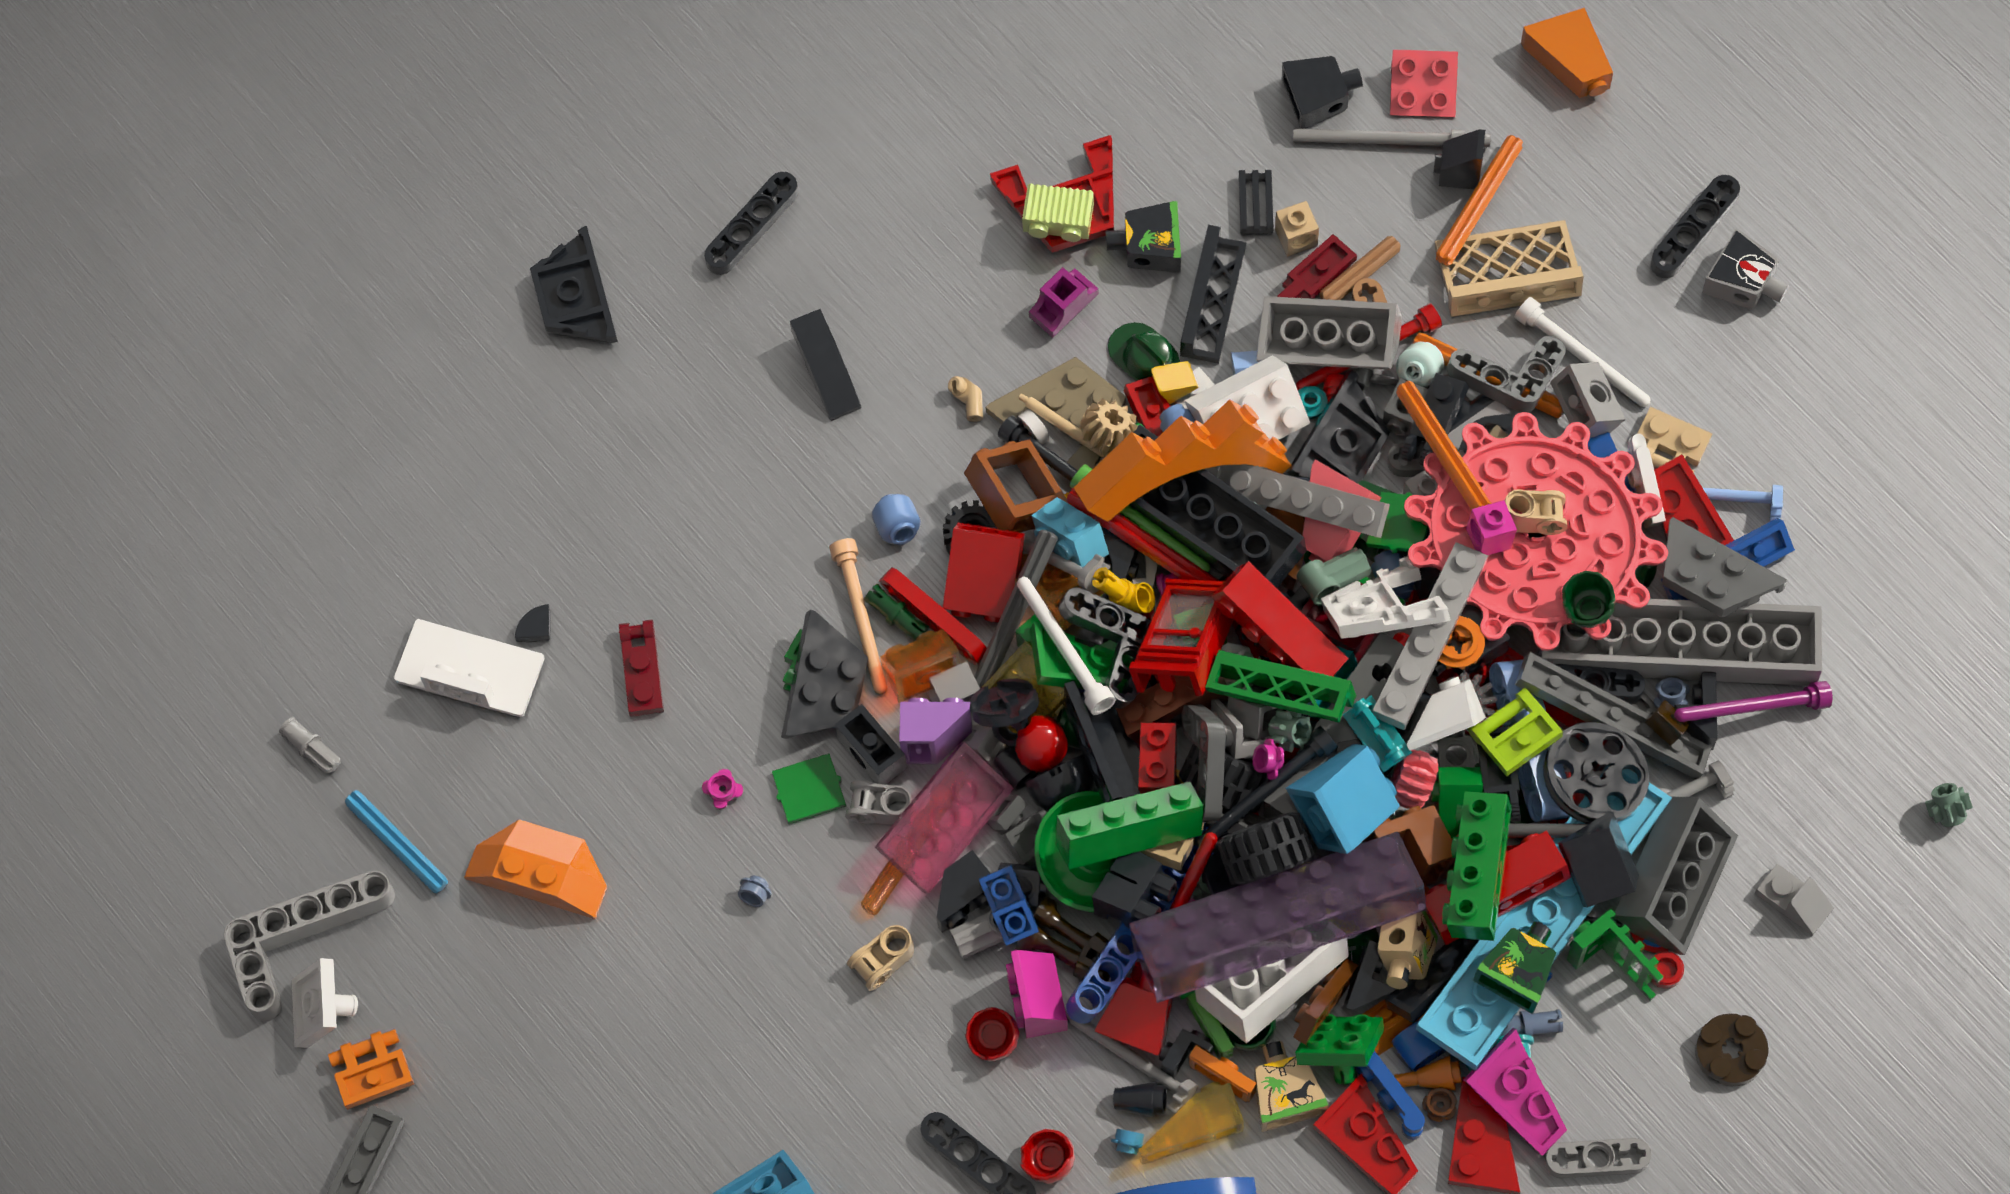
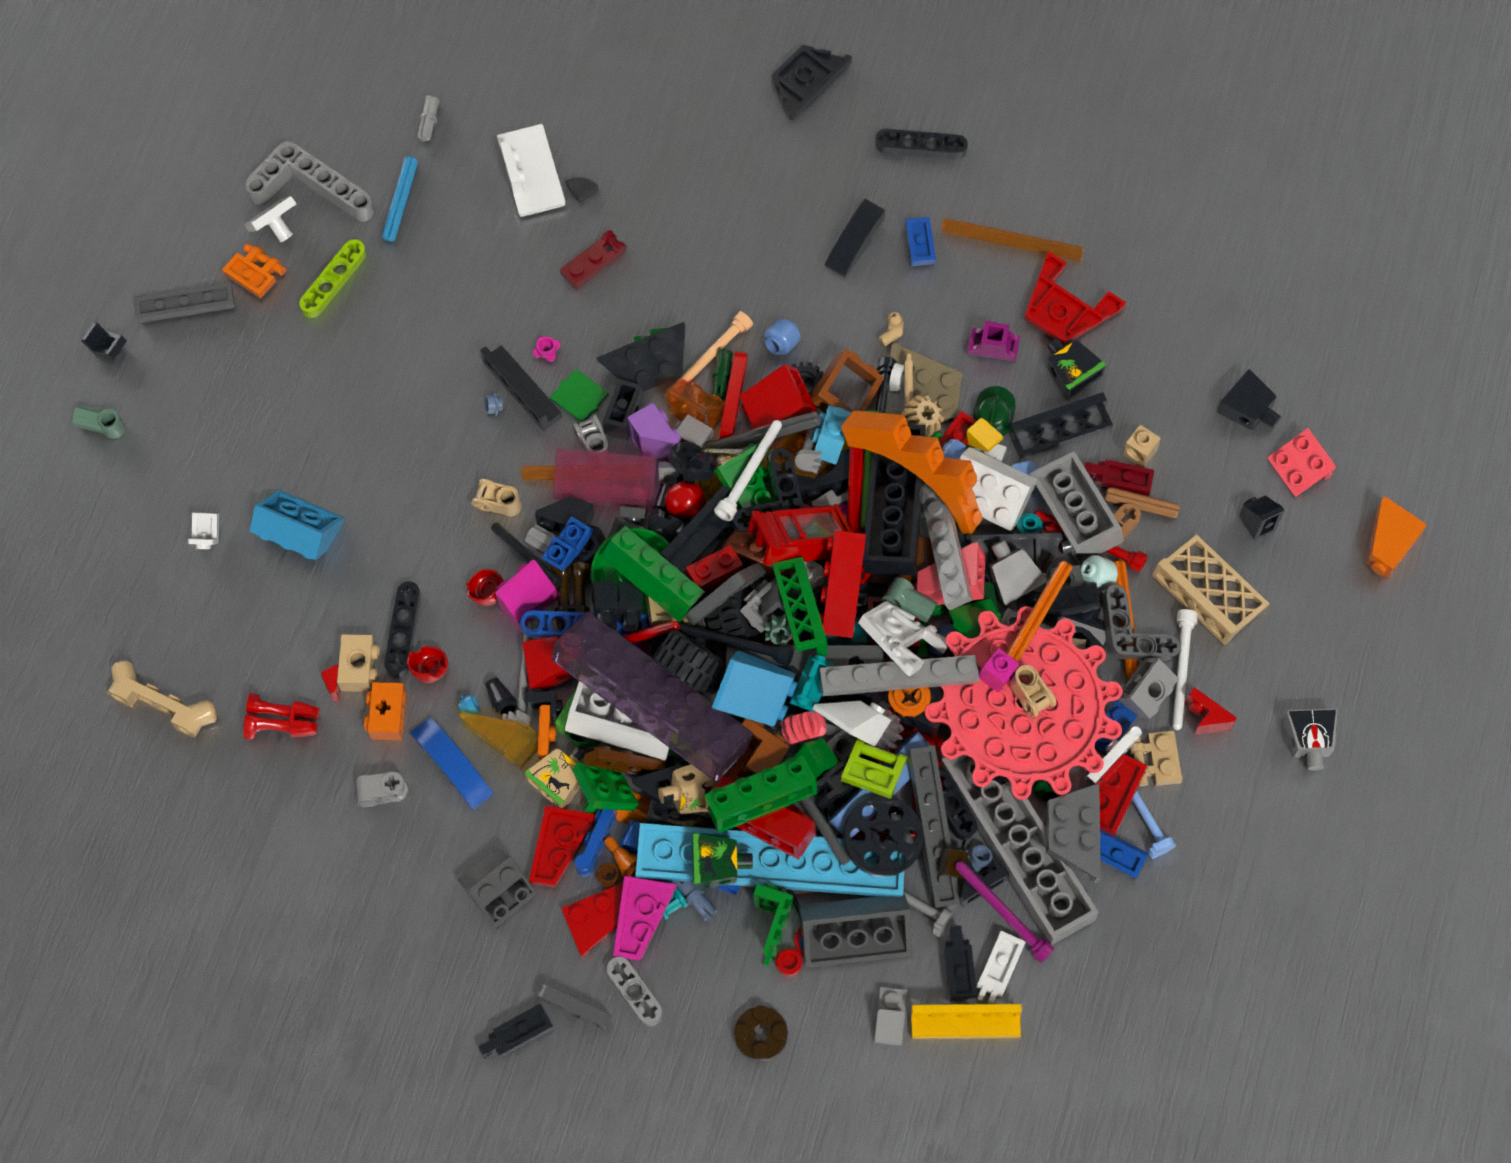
camera: 55 degrees right, 0 degrees up
orange wedge [464,820,607,919] -> none
yellowish green brick [1022,183,1094,242] -> none
yellow pin [1092,567,1155,614] -> none
black tile [1238,170,1274,234] -> none
dark pink plate [1253,739,1284,780] -> none
light grey bar [1293,128,1491,147] -> none
orange axle [1436,135,1523,266] -> none
black slope [1558,812,1639,907] -> none
dark green hair [1562,571,1616,628] -> none
black beam [1650,175,1740,278] -> none
sand green gear [1925,783,1973,827] -> none
none -> lime beam [299,239,366,318]
none -> black fence [480,345,562,431]
none -> black bar [491,523,562,587]
none -> blue plate [905,217,936,266]
none -> yellow fence [911,1004,1022,1039]
none -> clear orange axle [942,218,1084,261]
none -> black hinge [944,925,977,1002]
none -> white hinge [977,931,1026,1004]
none -> light grey torso [988,540,1048,605]
none -> red slope [1185,687,1237,734]

